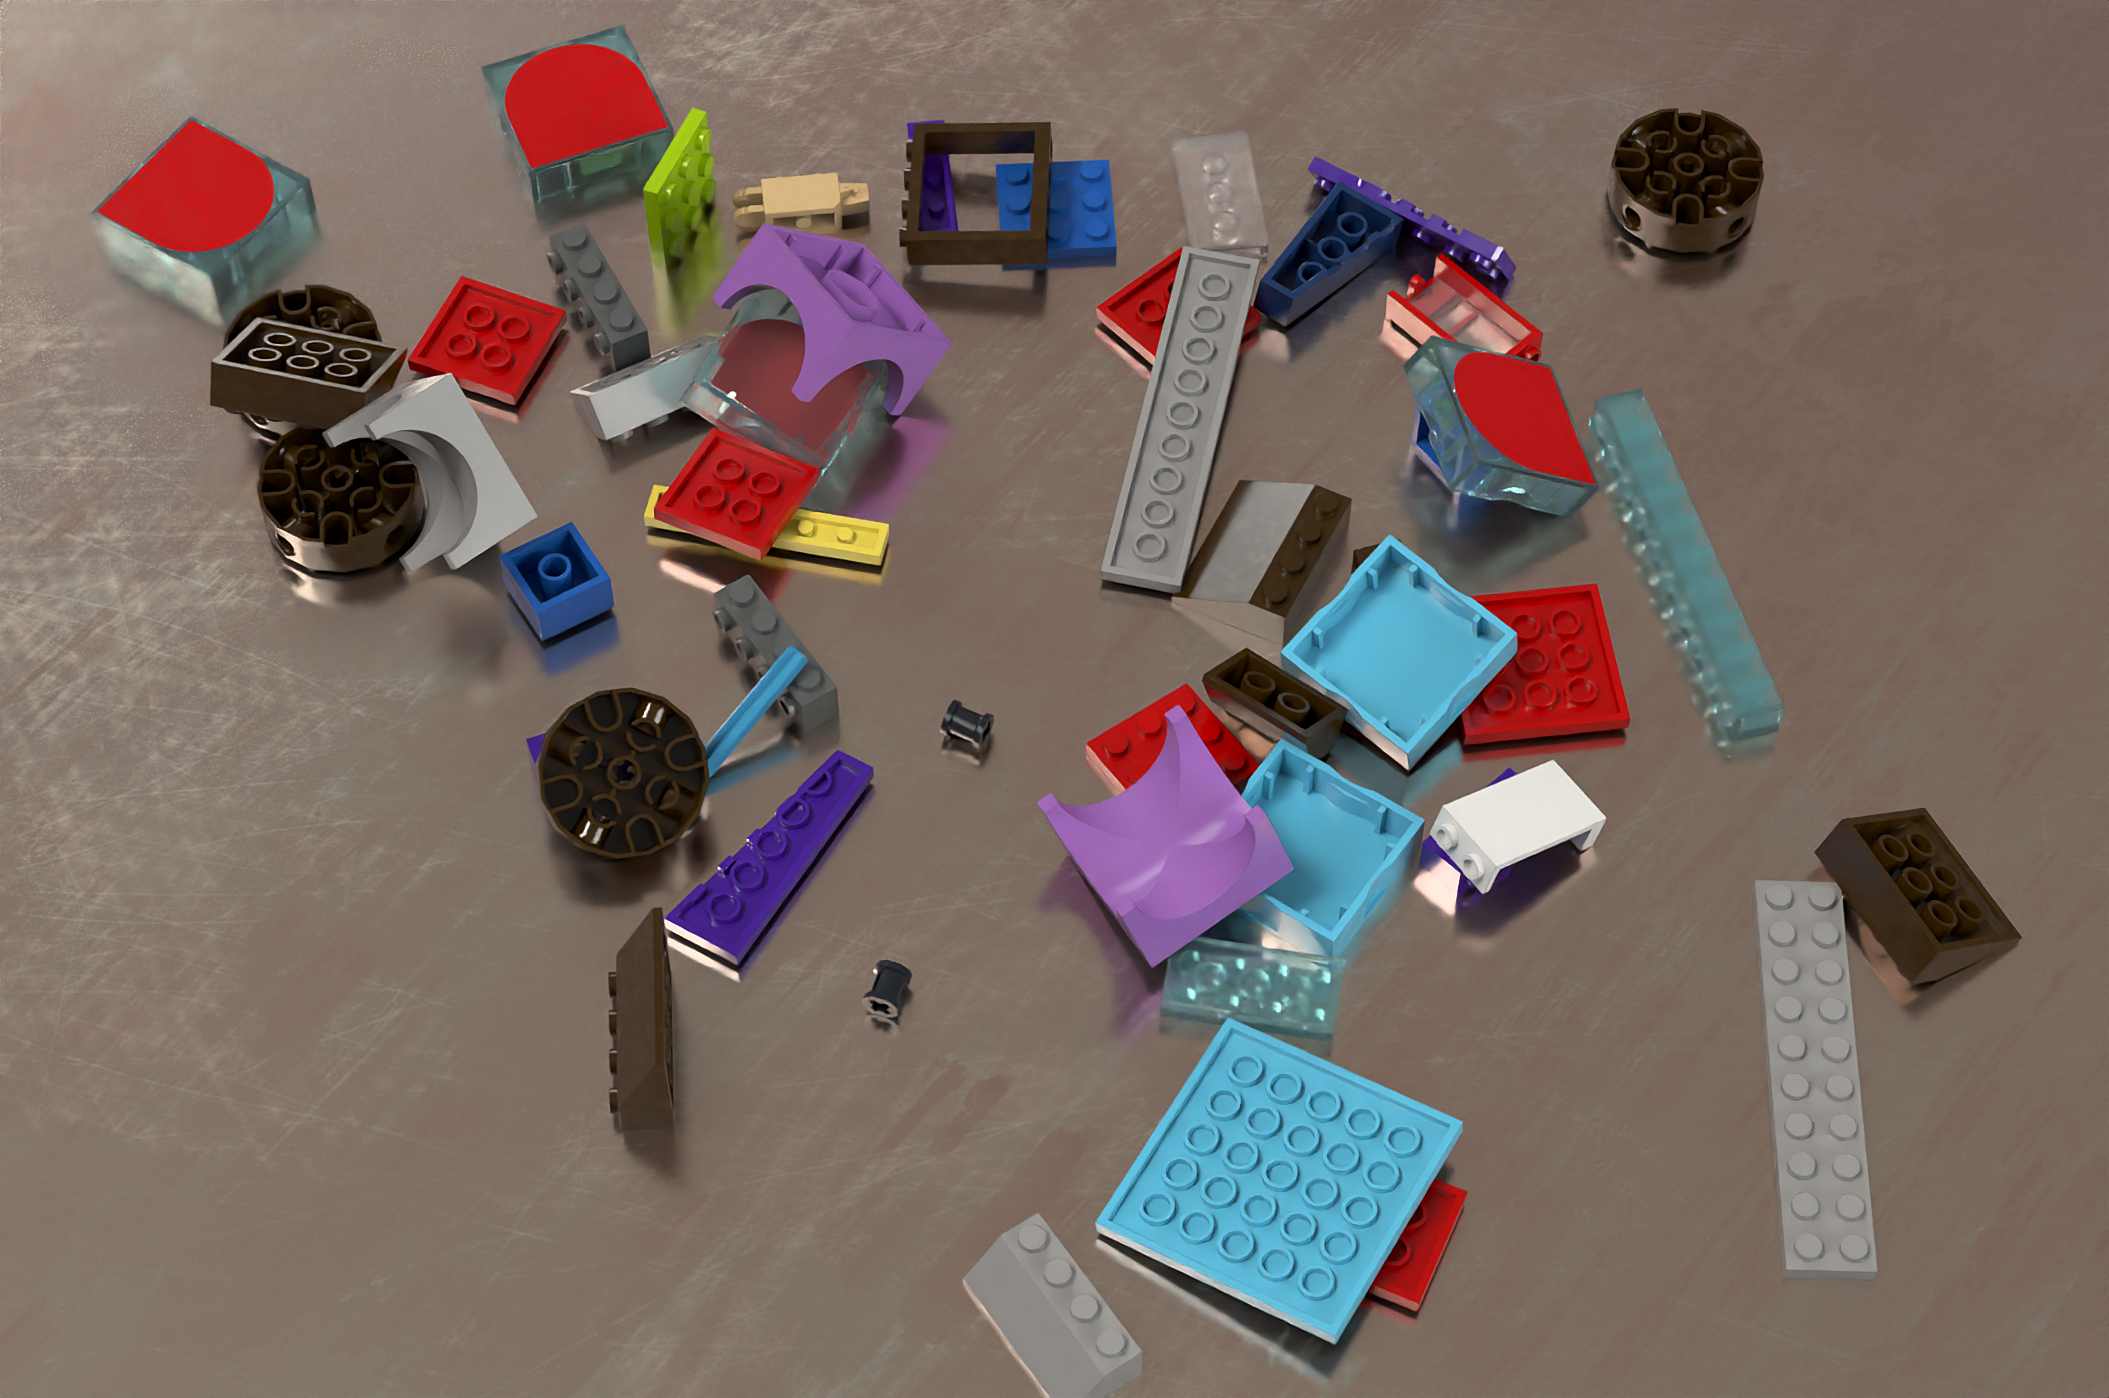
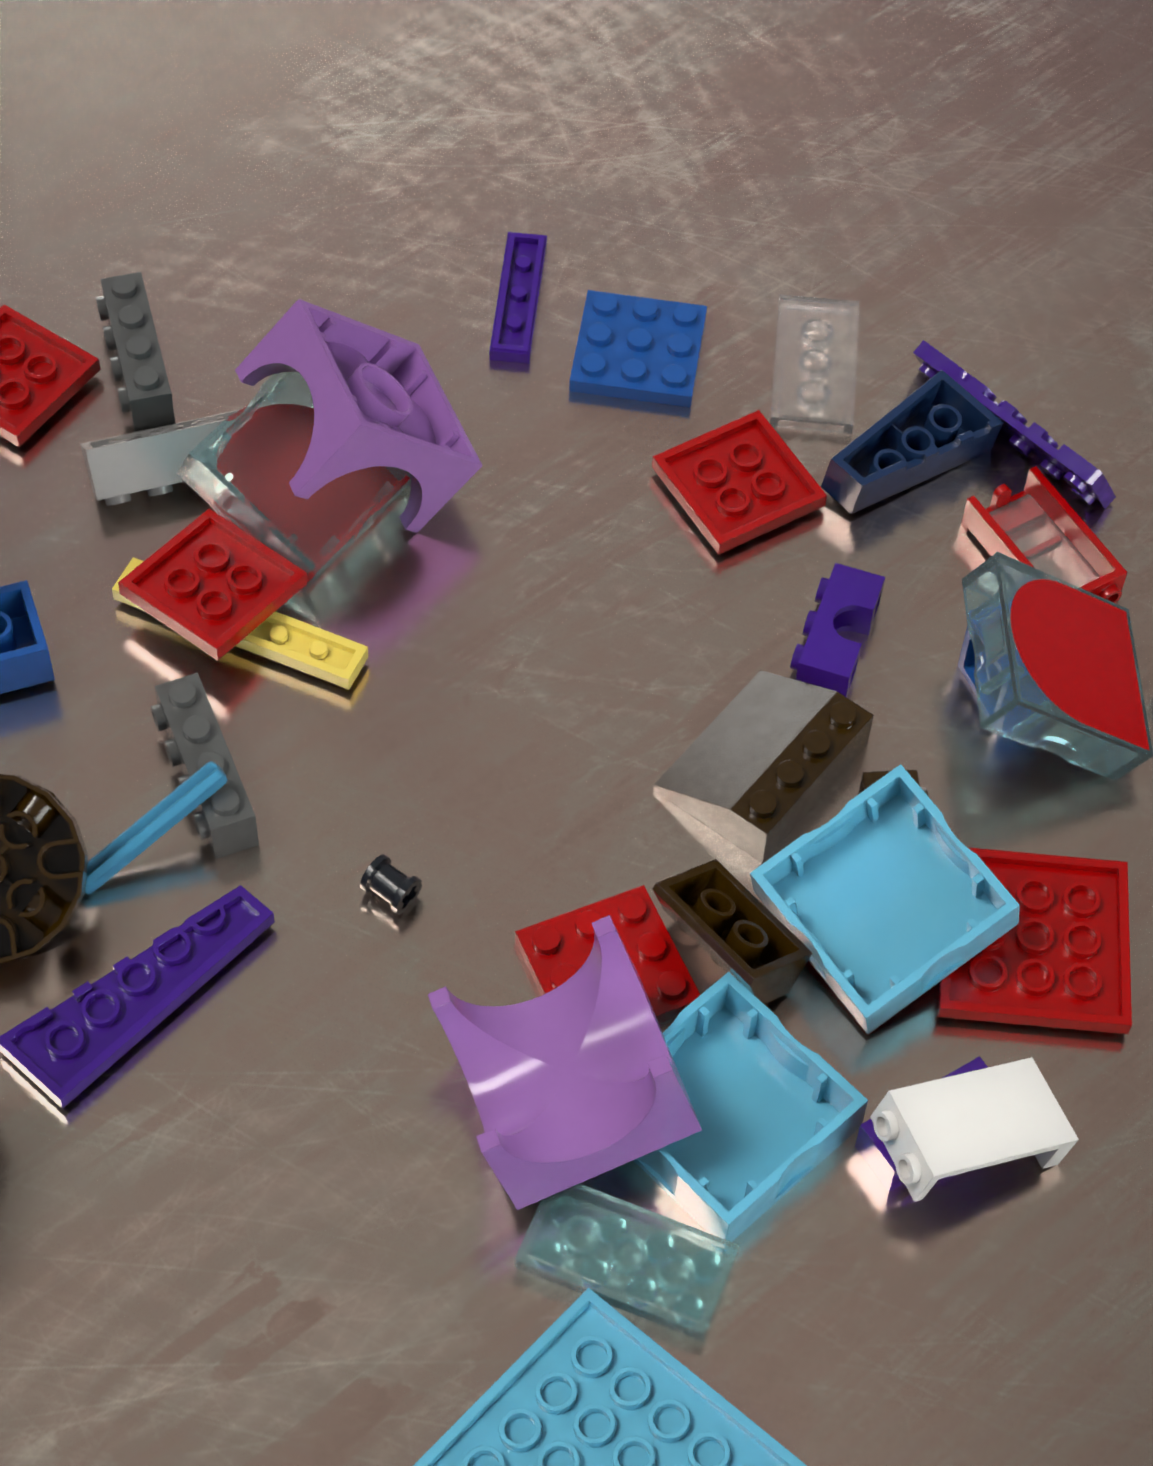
camera: 10 degrees right, 0 degrees up
red tile [481,25,674,202] -> none
lime plate [643,107,717,270] -> none
tan hinge [732,173,870,234] -> none
black bush [862,960,912,1018] -> none
dark brown window [899,122,1053,266] -> none
light grey plate [1100,246,1260,593] -> none
none -> dark purple arch [790,563,885,697]

